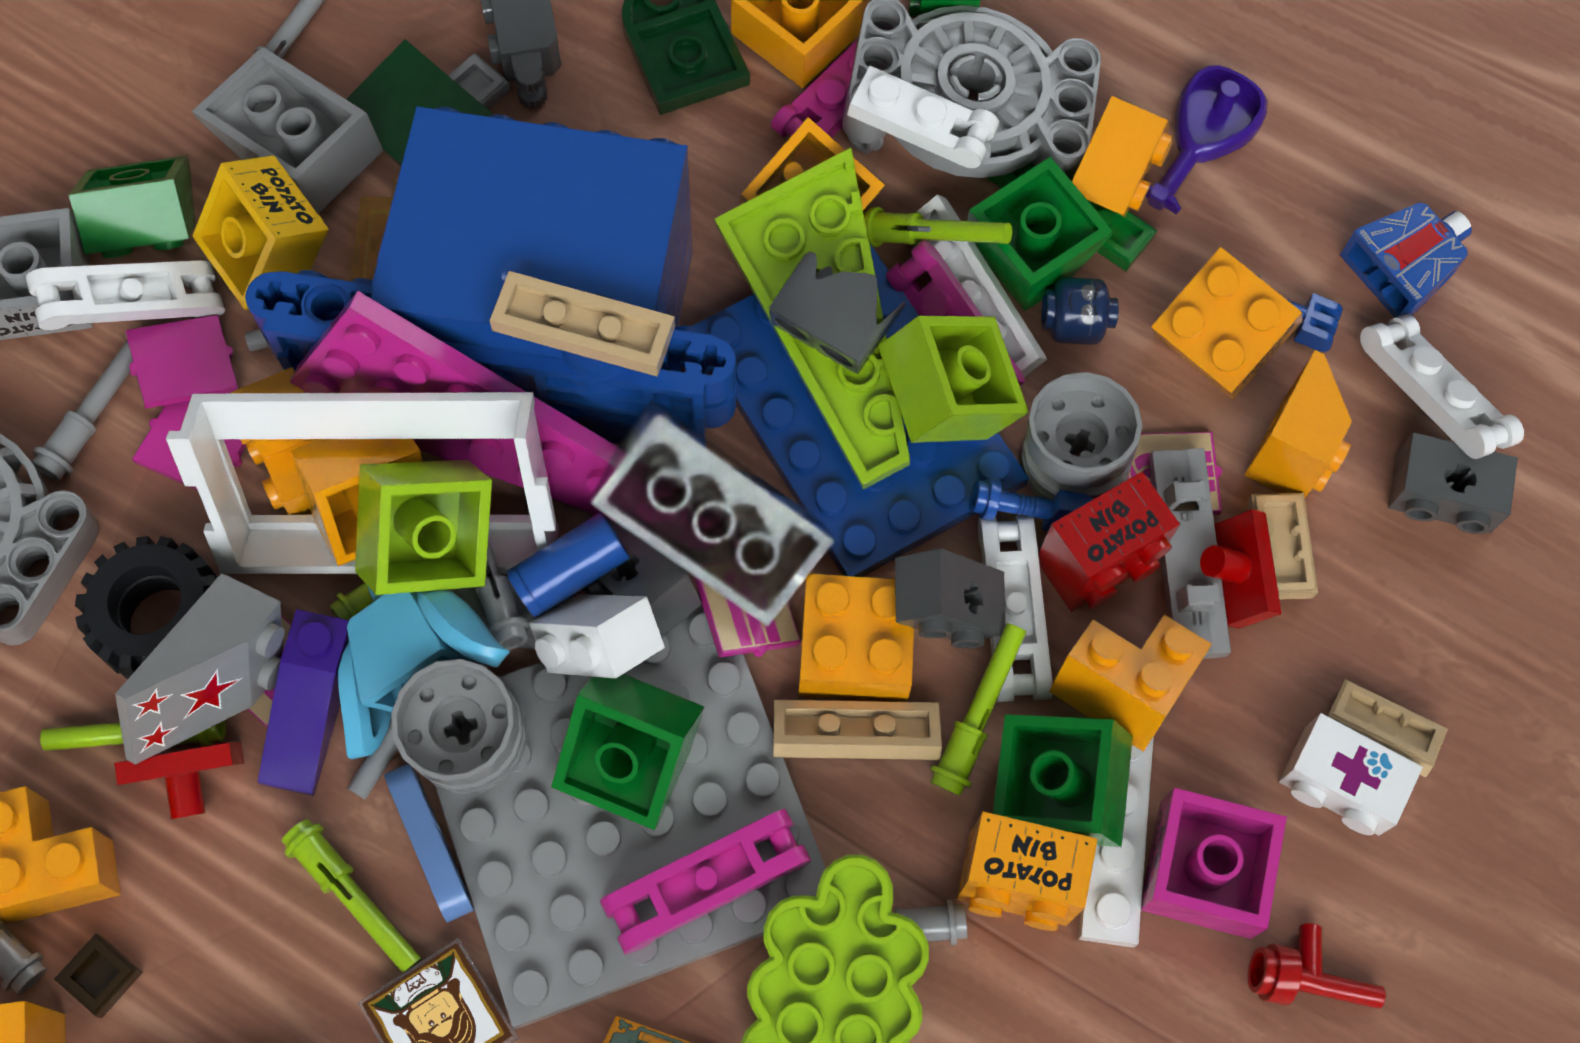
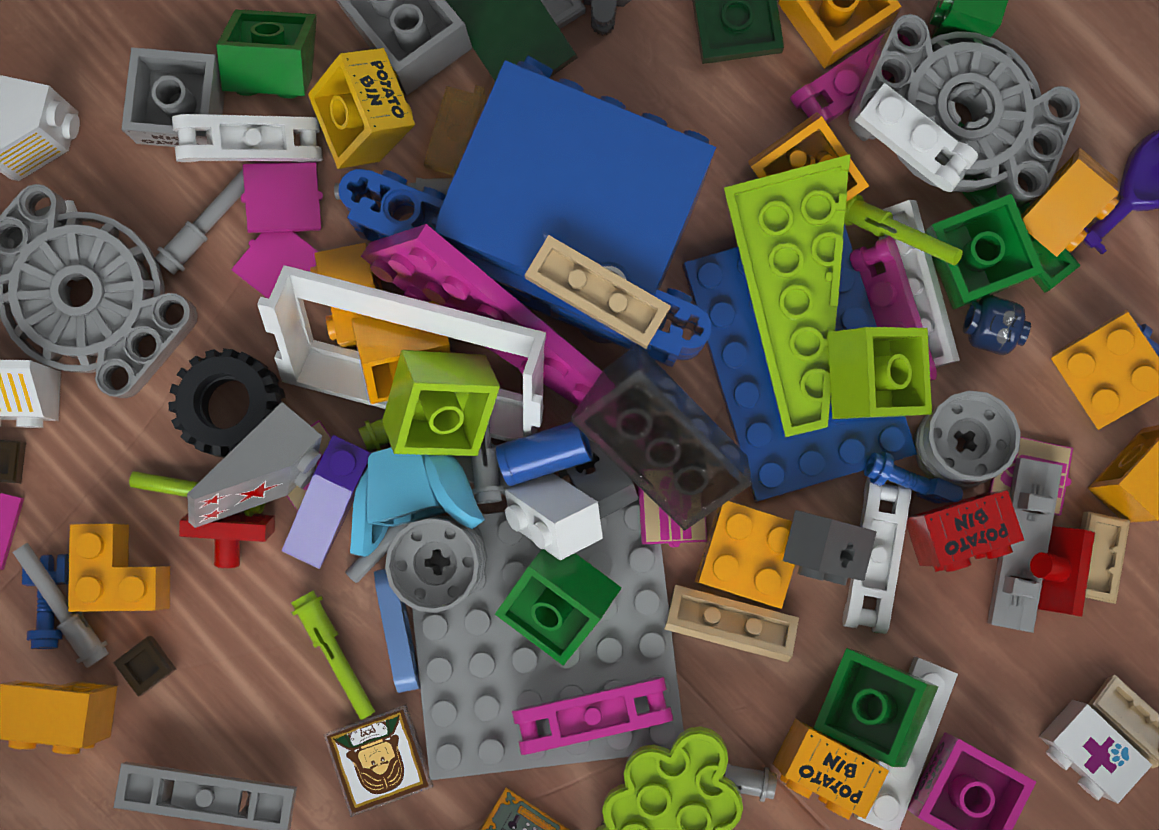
camera: 15 degrees right, 15 degrees up
dark grey piece [769,251,905,374] -> none
lime pin [930,623,1027,796] -> none
light orange brick [1049,615,1212,752] -> none

